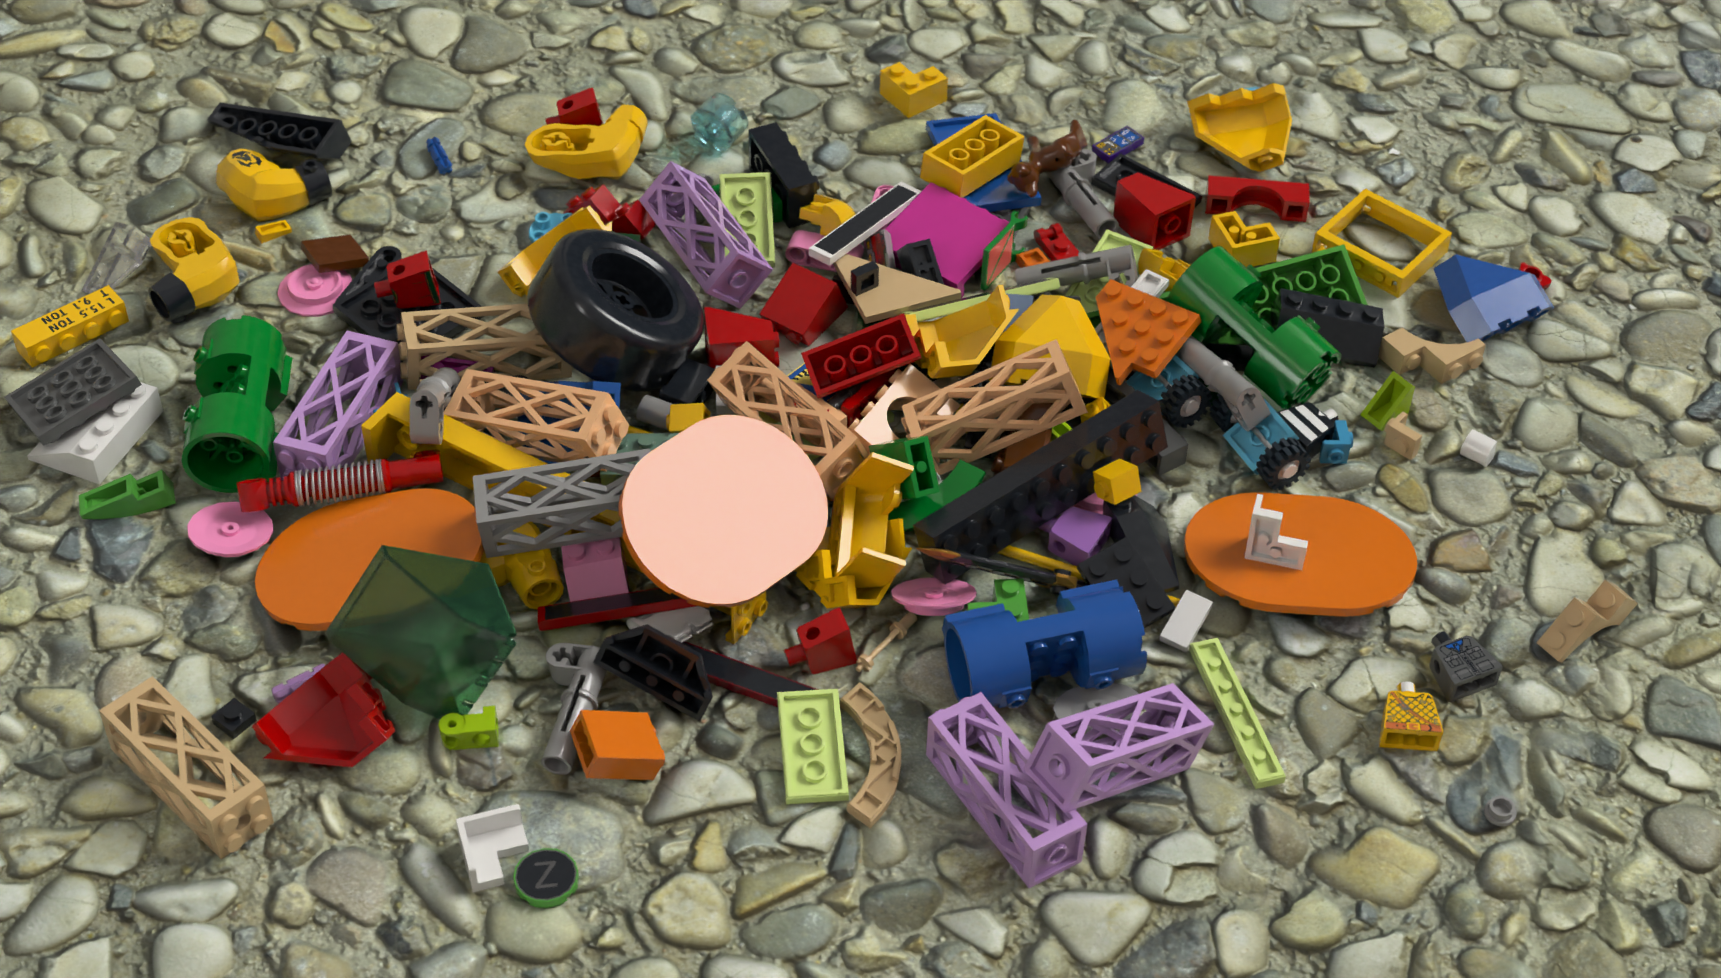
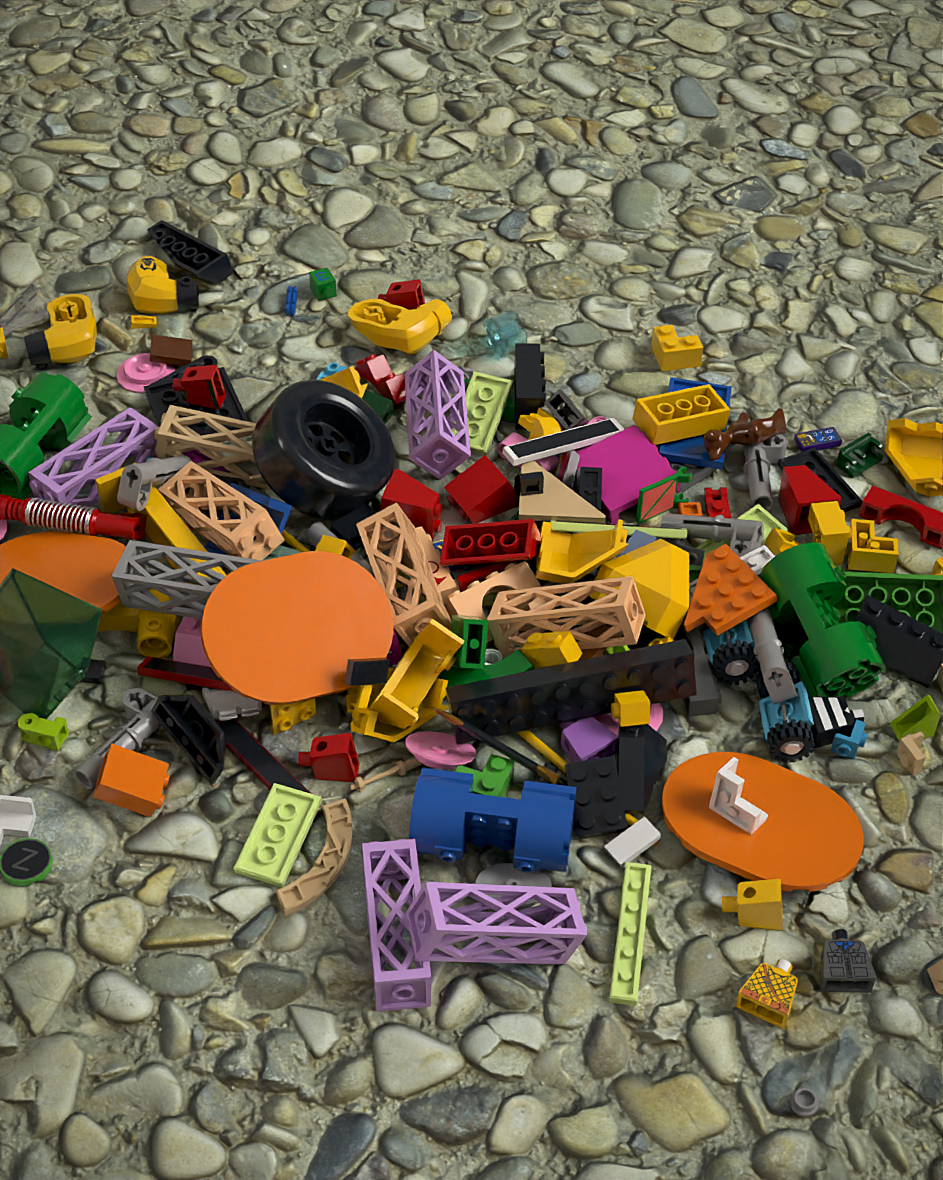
camera: 25 degrees right, 0 degrees up
none -> green brick [309,268,337,301]
none -> black tile [344,658,390,686]
none -> yellow brick [521,631,583,670]
none -> black torso [544,389,589,430]
none -> yellow torso [722,879,783,931]
none -> yellow brick [808,501,851,565]
none -> dark green hinge [836,432,883,478]

